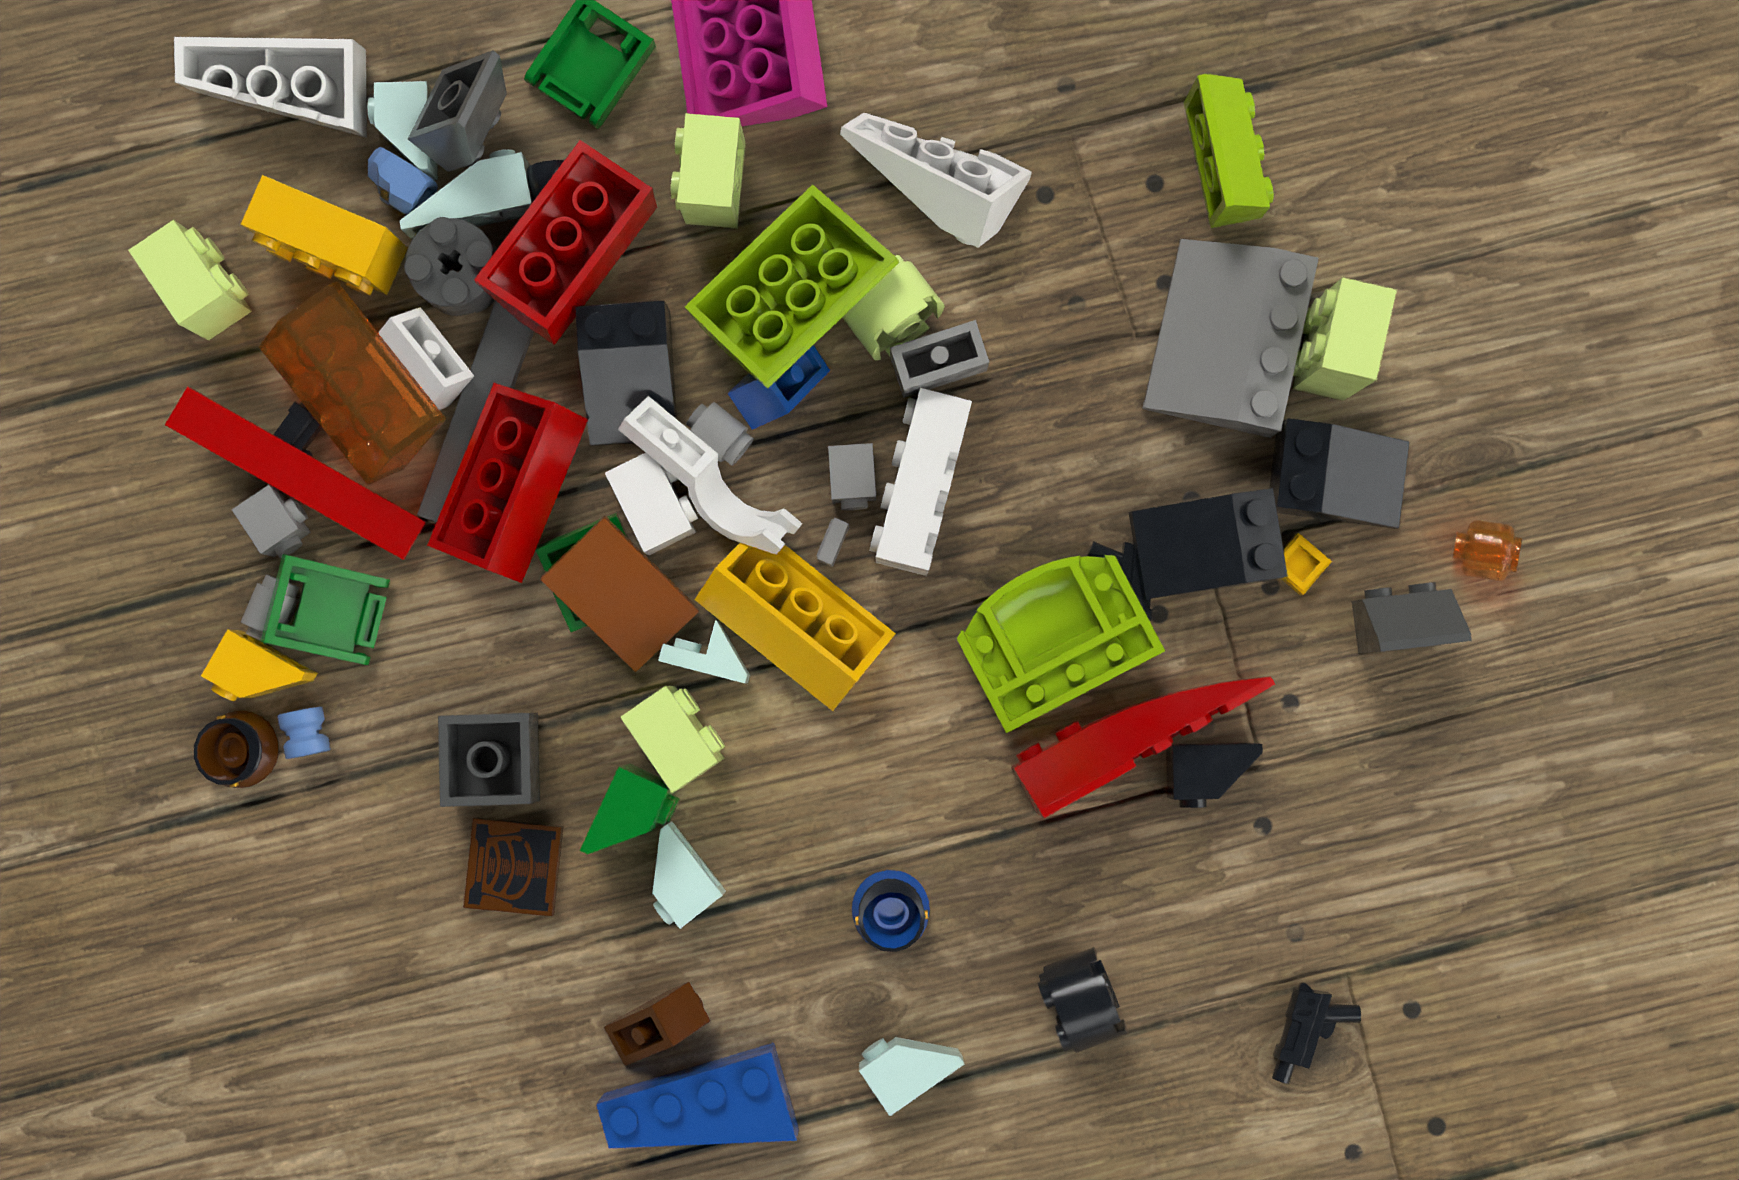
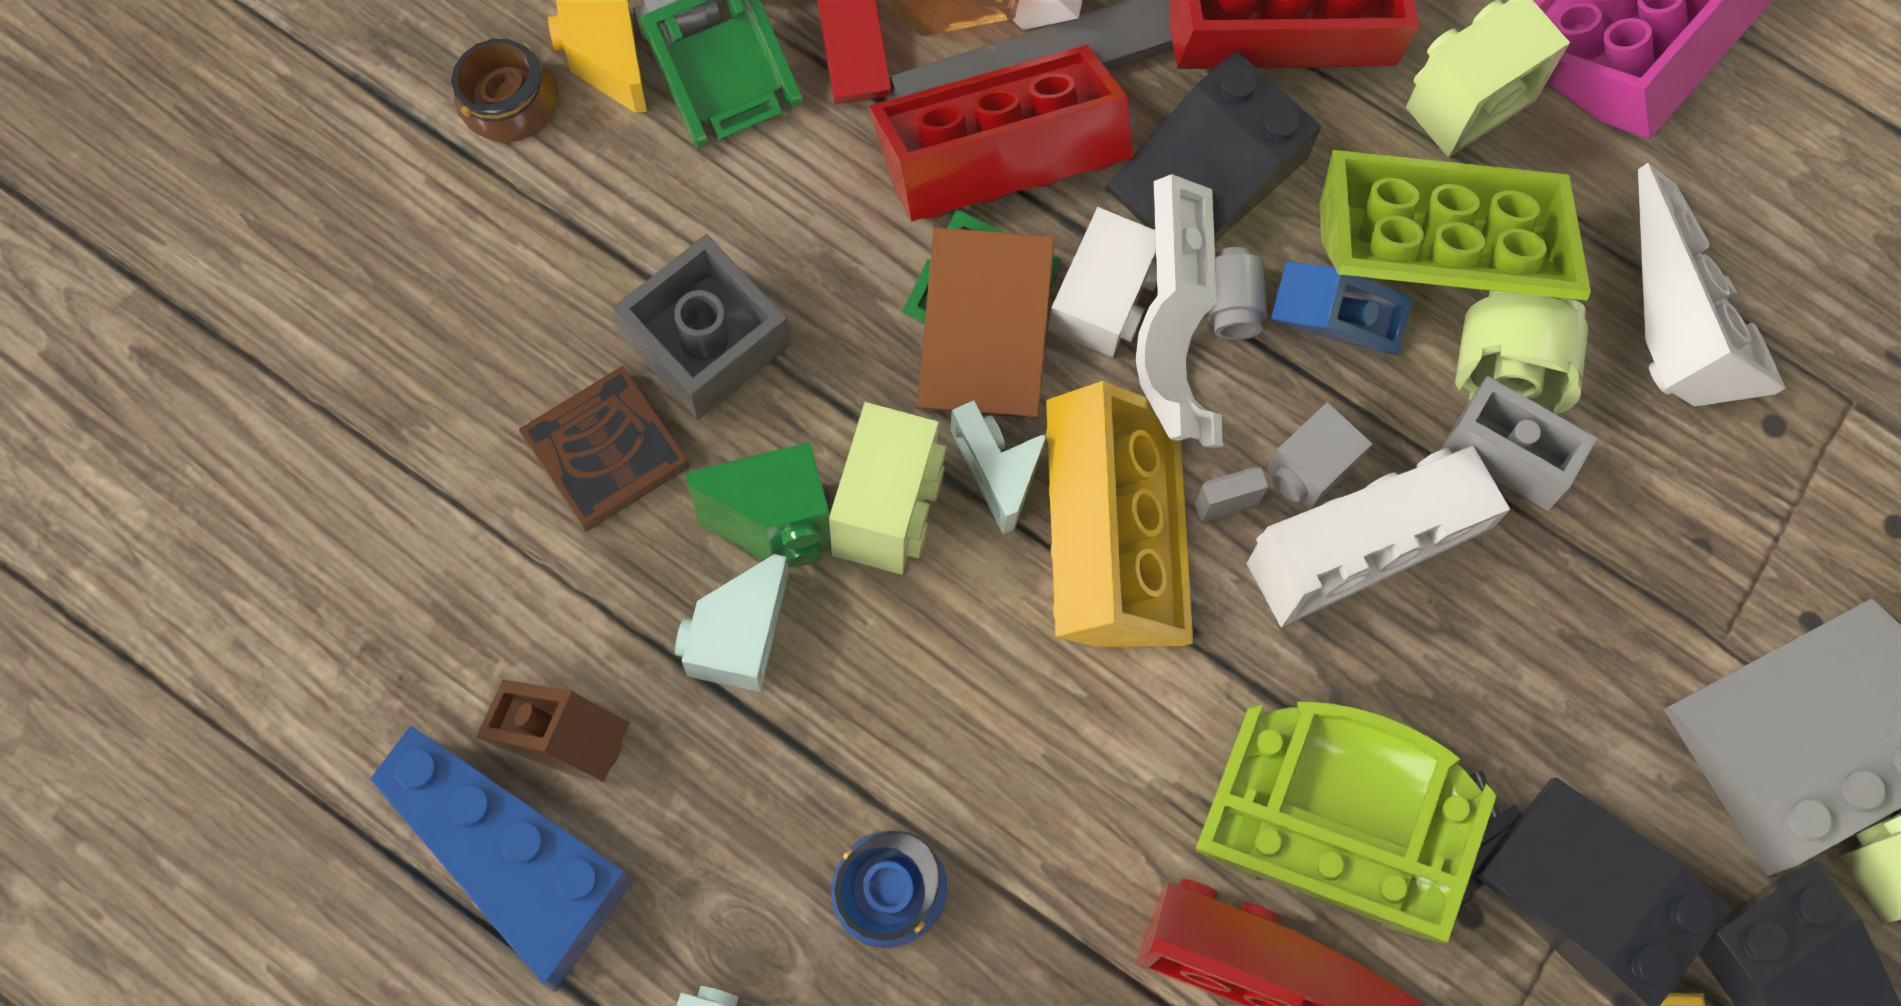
camera: 40 degrees right, 15 degrees down
medium blue wheel [277,707,331,759] -> none

